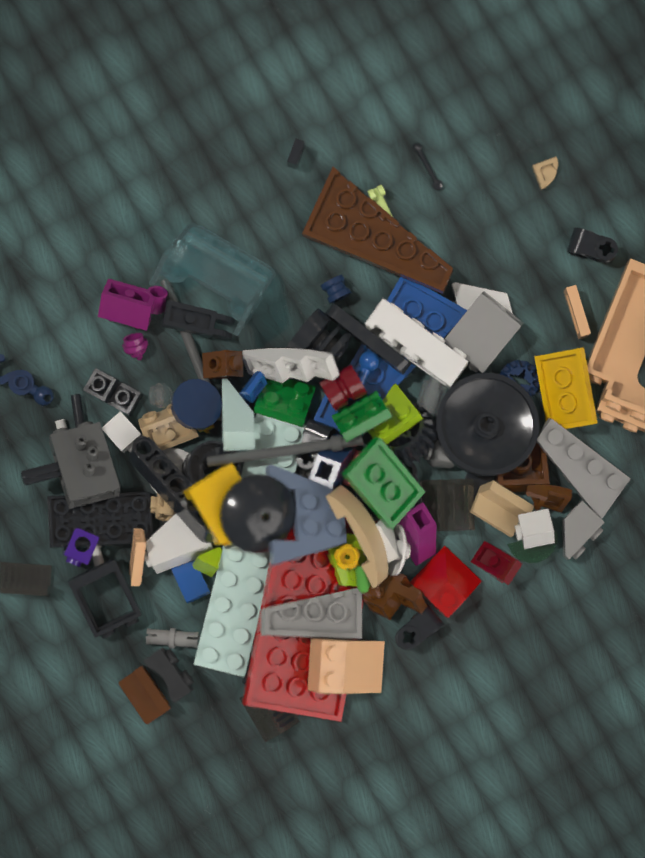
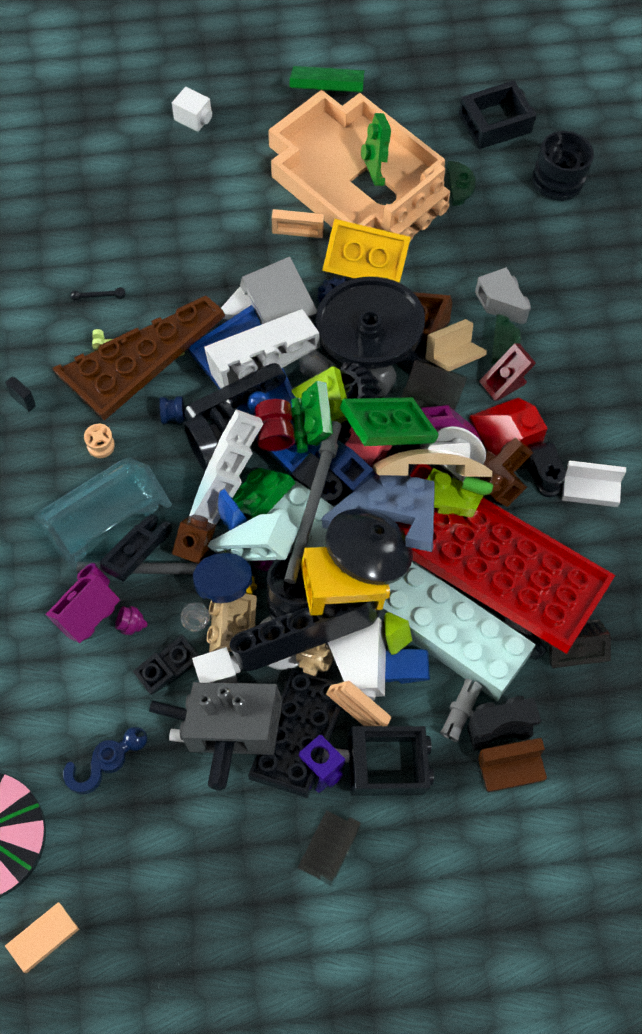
camera: 65 degrees left, 20 degrees down
light grey wing [261,588,362,639] -> none
light nougat slope [308,638,385,694] -> none
yellow plate [334,544,360,569] -> none
white brick [514,509,555,549] -> none
reddish brown slope [526,484,572,513] -> none
tan tile [532,157,558,190] -> none
light grey wing [536,418,631,519] -> none
black piece [567,227,618,263] -> none
none -> light nougat wheel [84,424,115,458]
none -> white panel [562,461,626,507]

